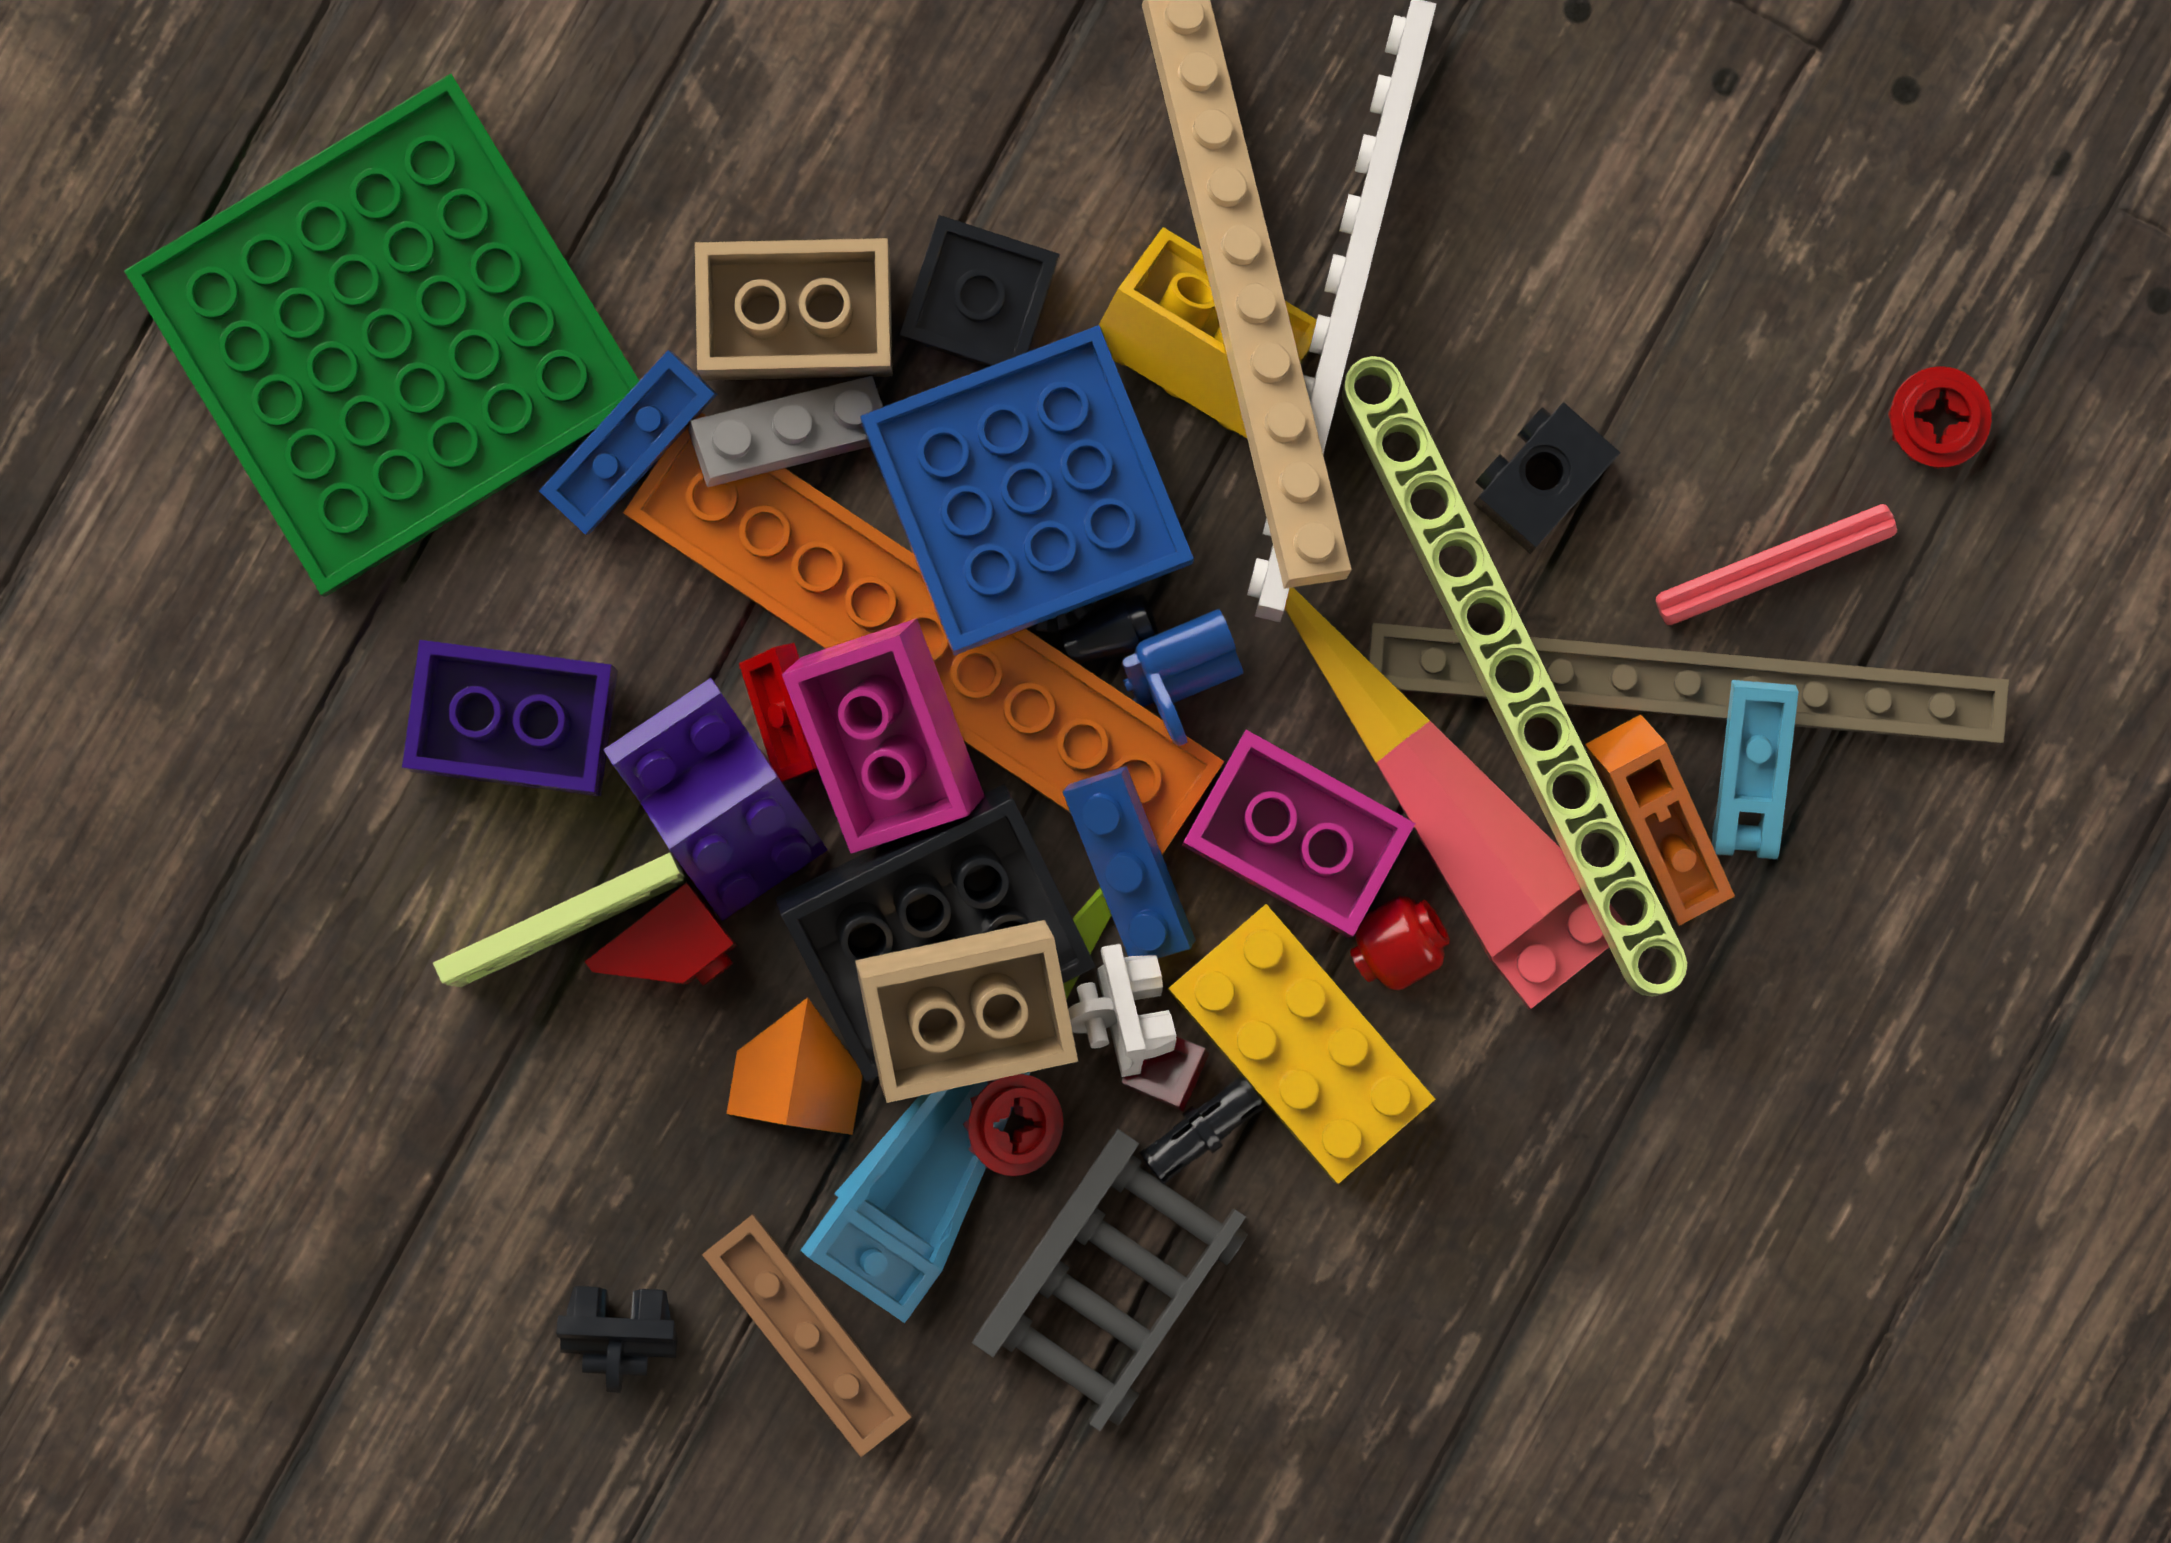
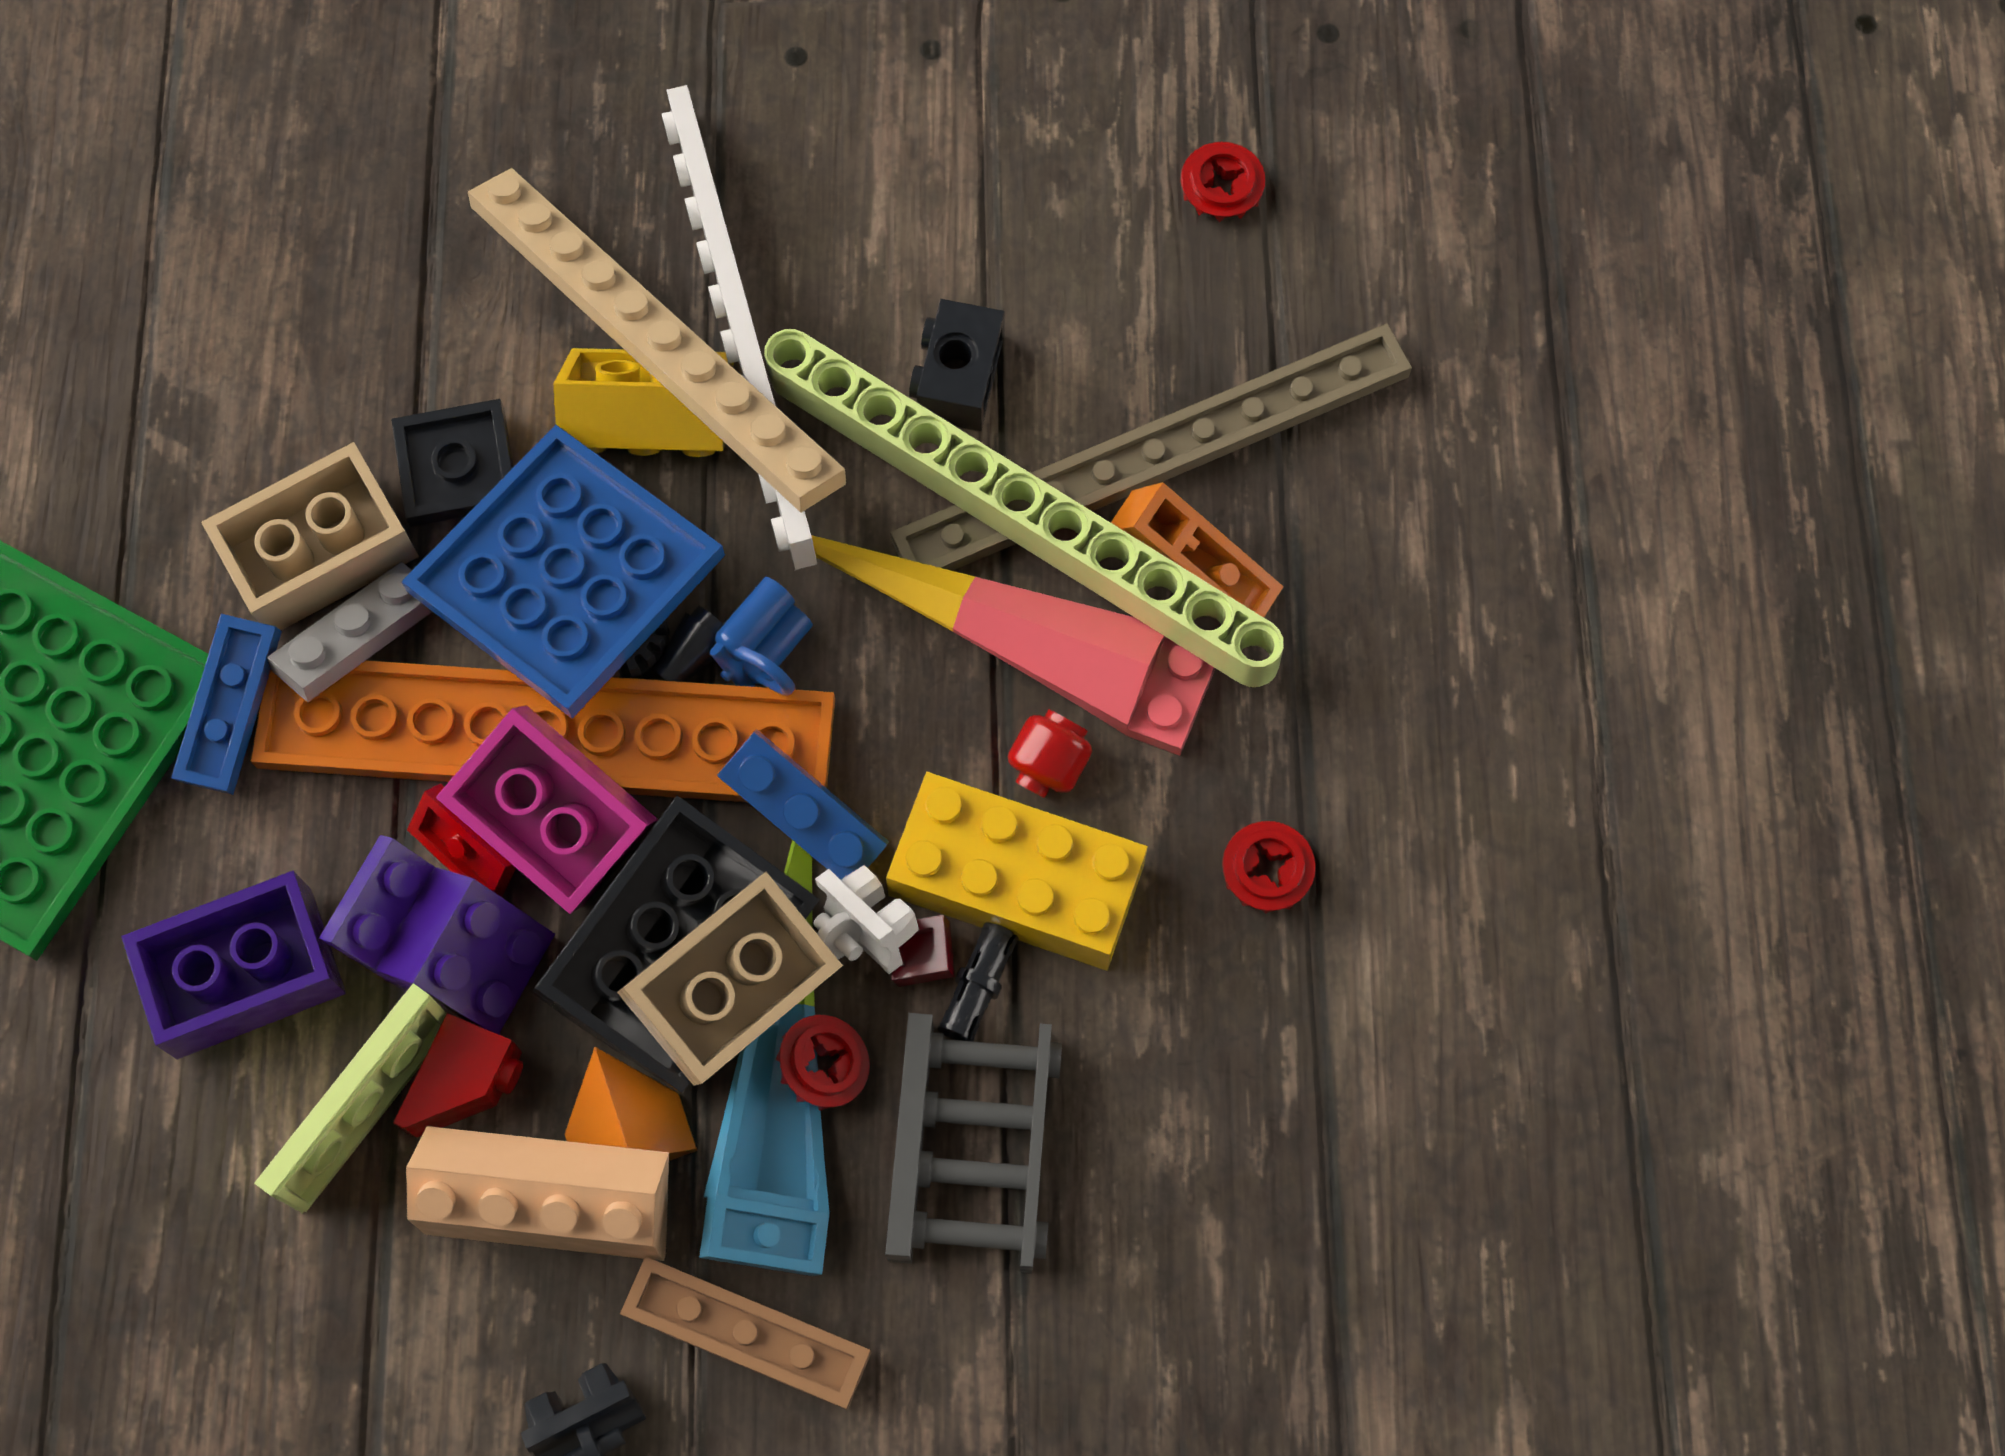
camera: 25 degrees left, 15 degrees down
dark pink brick [1182,730,1416,938] -> none
coral axle [1656,504,1897,625] -> none
medium azure plate [1712,680,1799,859] -> none
none -> light nougat slope [406,1126,669,1261]
none -> red gear [1222,821,1315,914]

